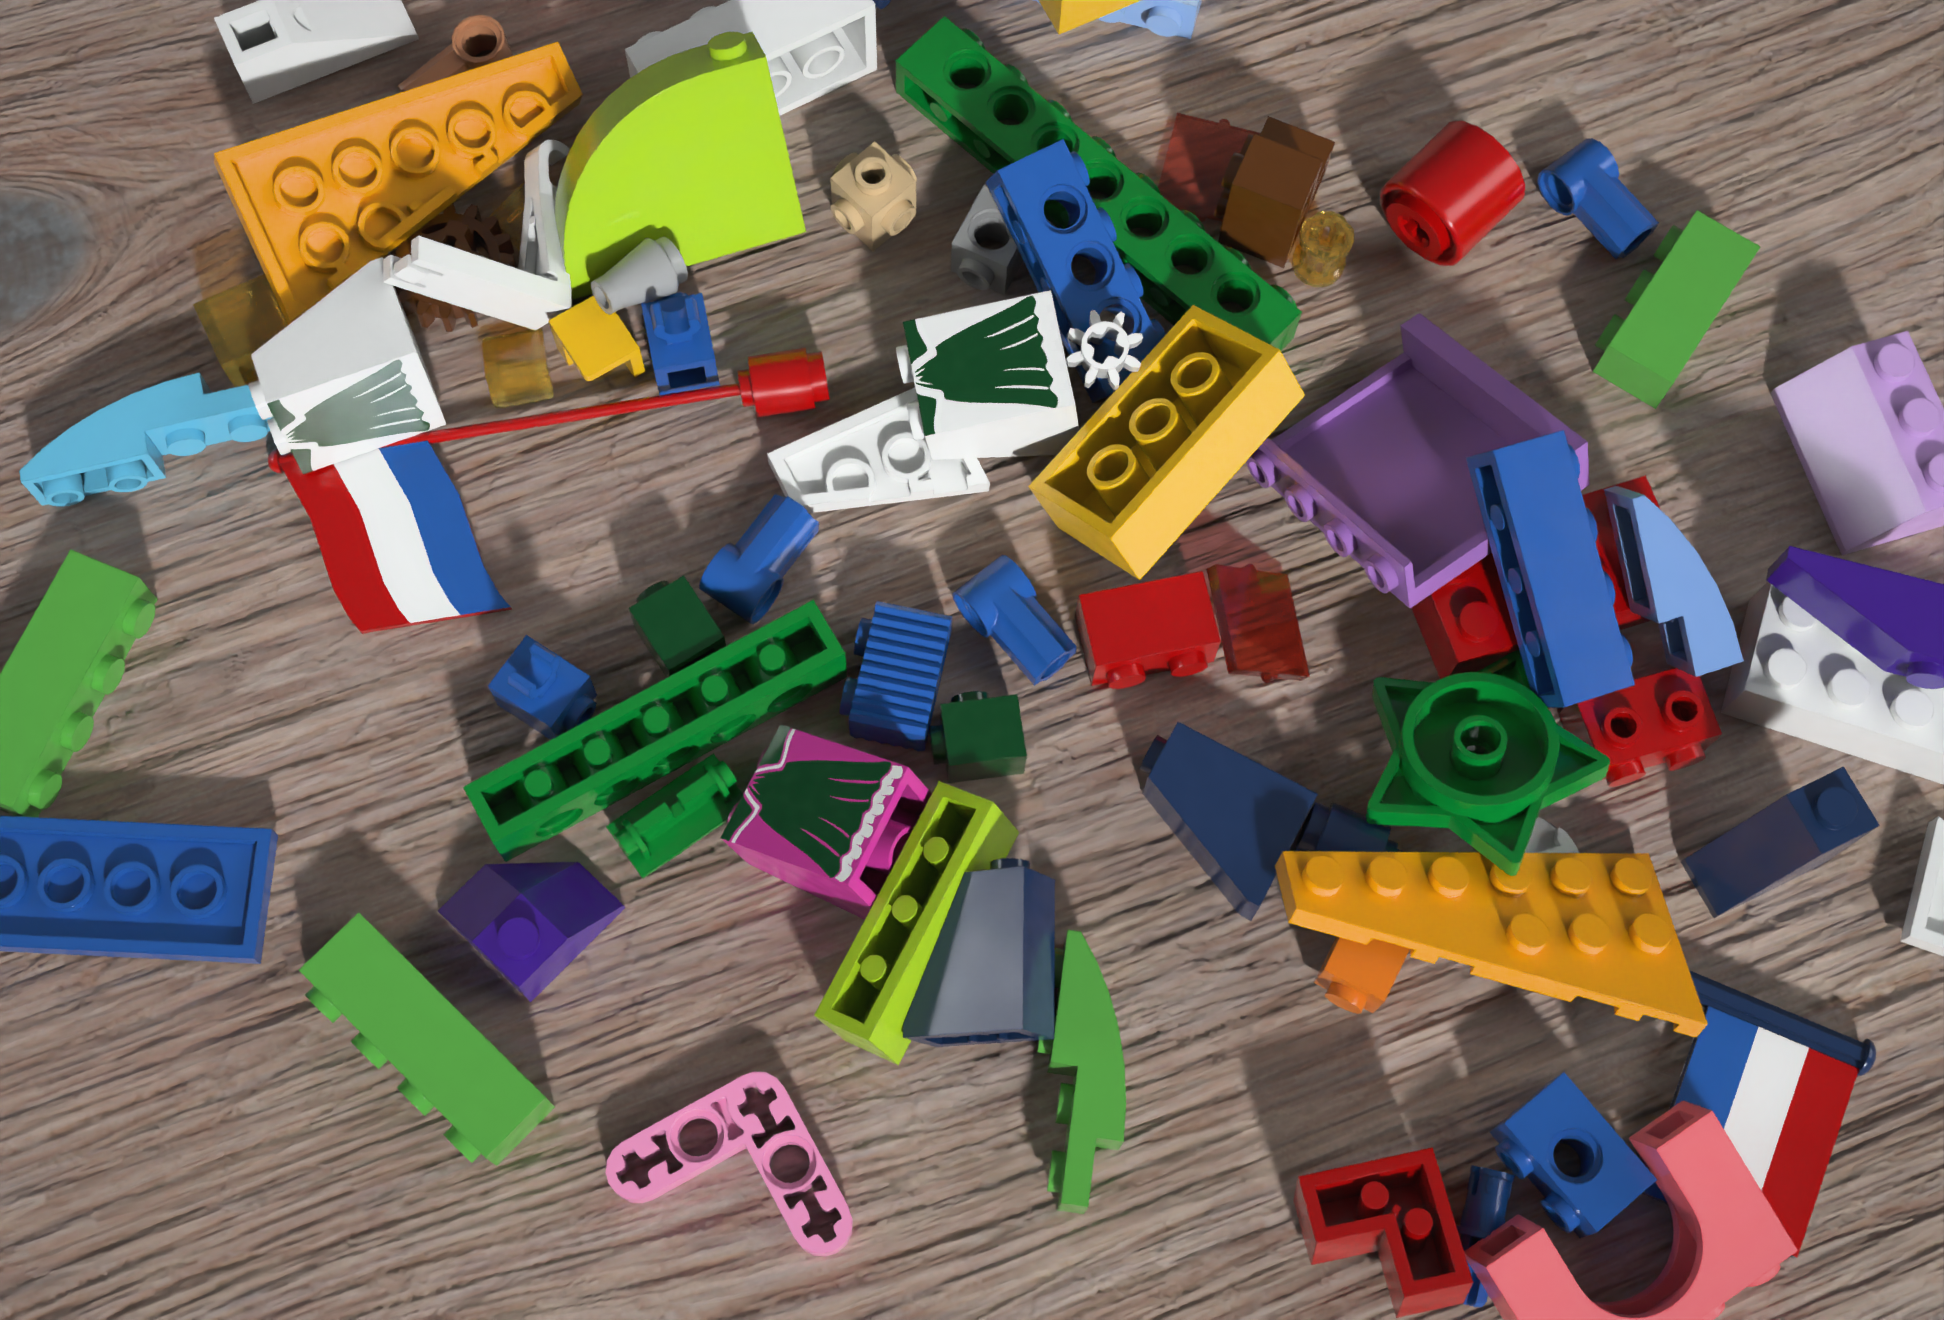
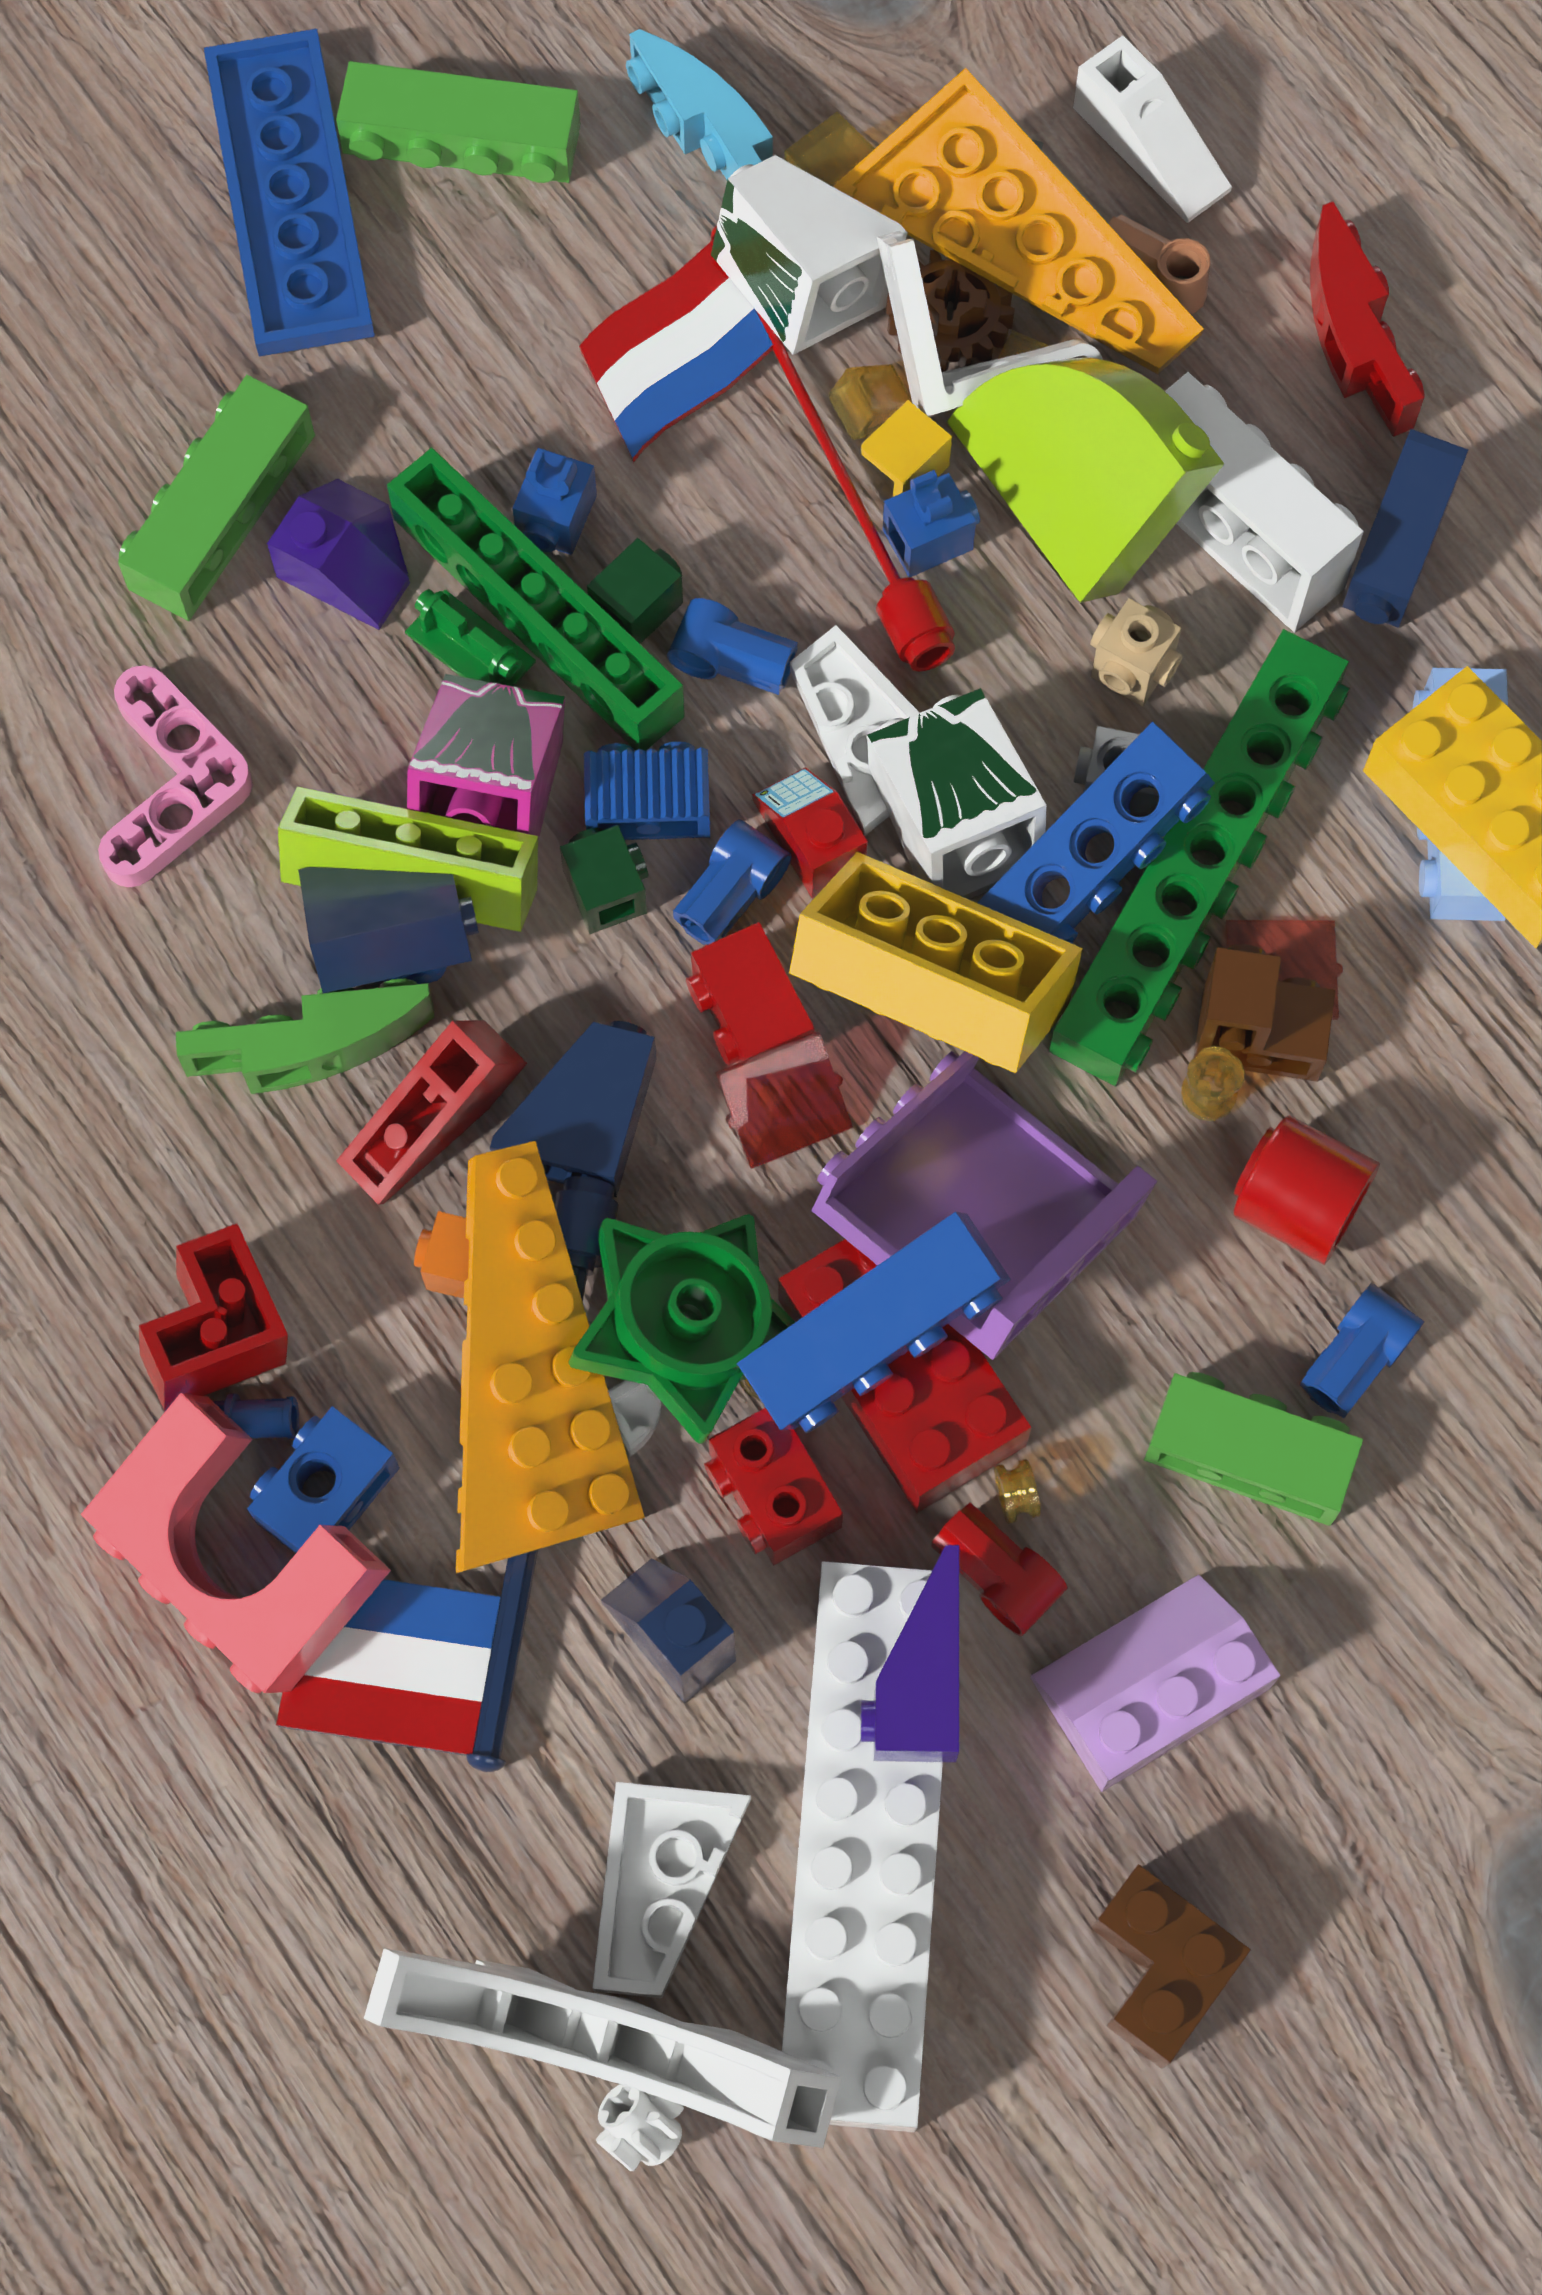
camera: 80 degrees right, 0 degrees up
light grey cone [591,237,688,315] -> none
white gear [1066,310,1143,390] -> none
medium blue slope [1604,486,1744,677] -> none
none -> red slope [336,1020,527,1205]
none -> red slope [752,767,868,899]
none -> red piece [931,1502,1068,1637]
none -> clear yellow bush [994,1459,1041,1524]

